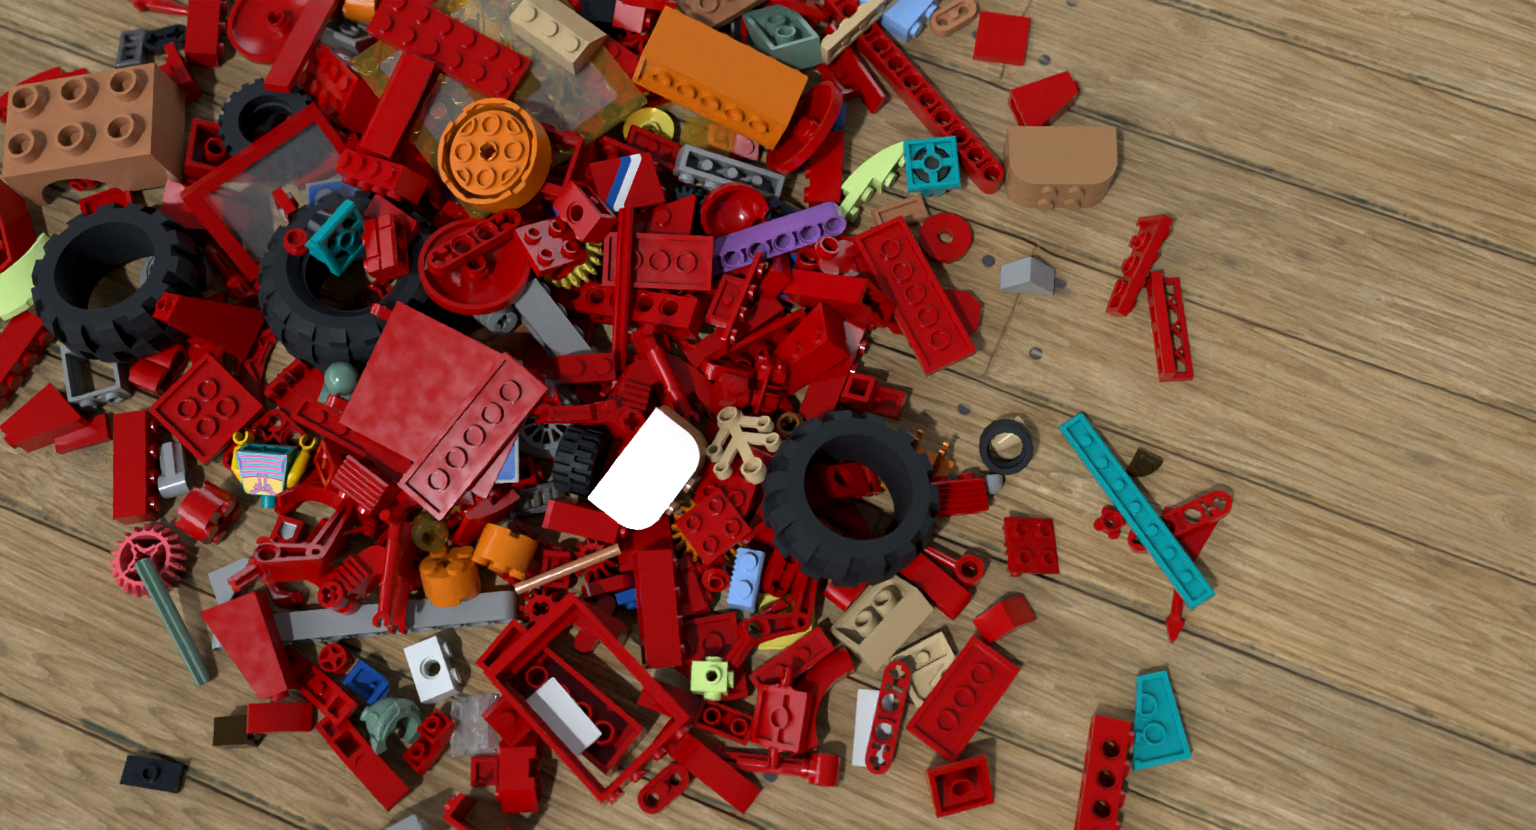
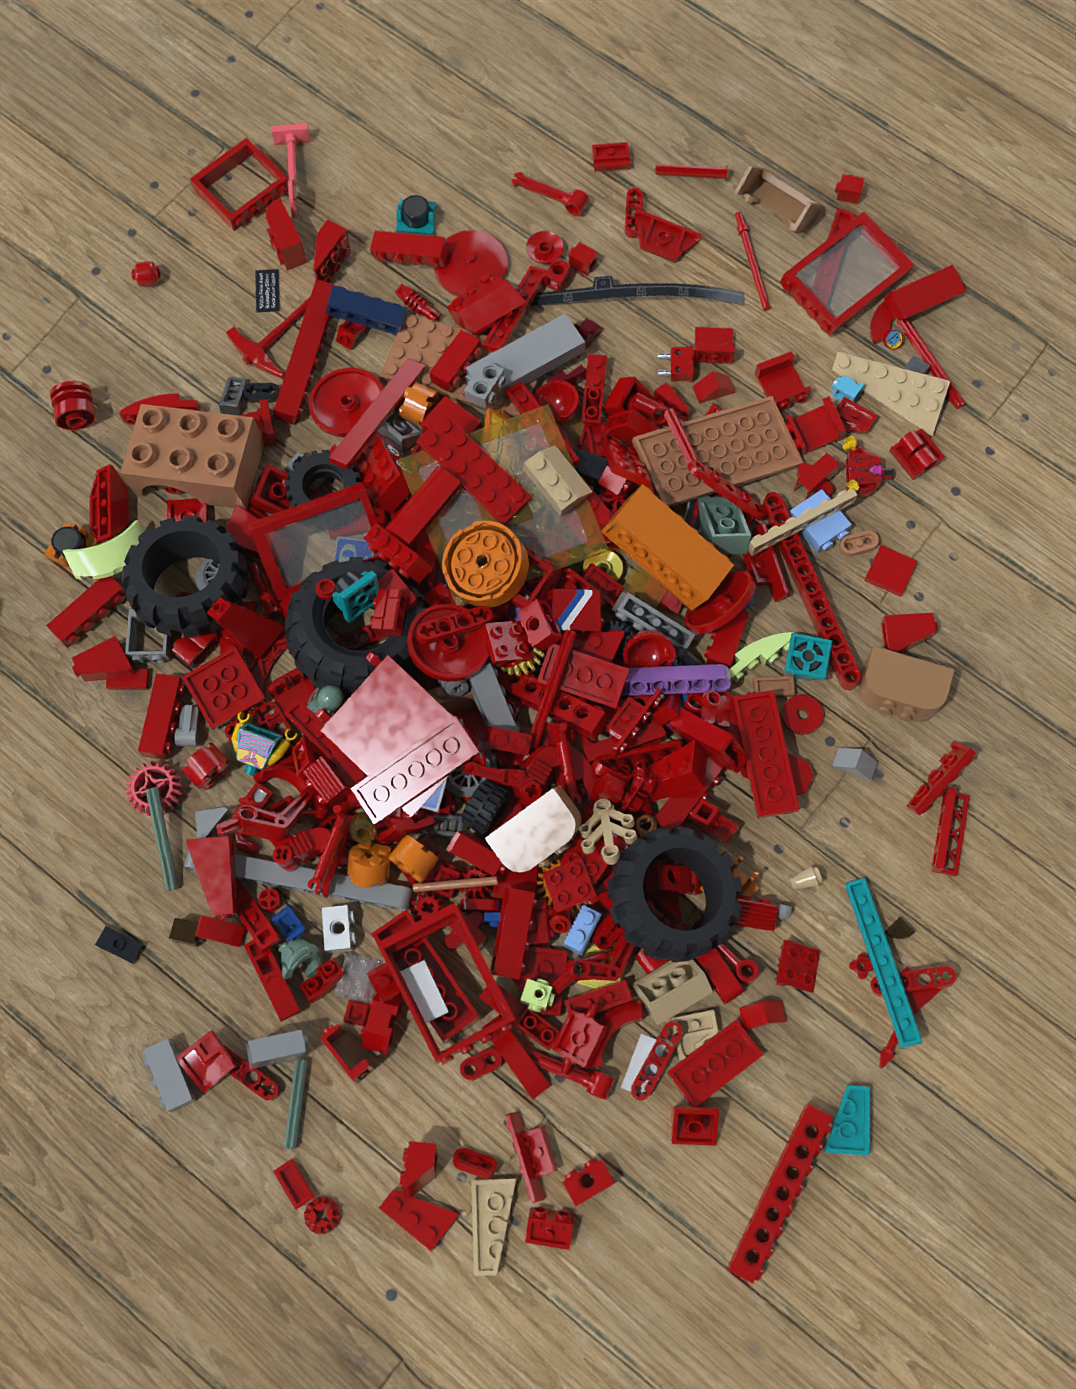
camera: 10 degrees right, 0 degrees up
red piece [271,187,299,224] -> none
black tyre [979,419,1033,475] -> none

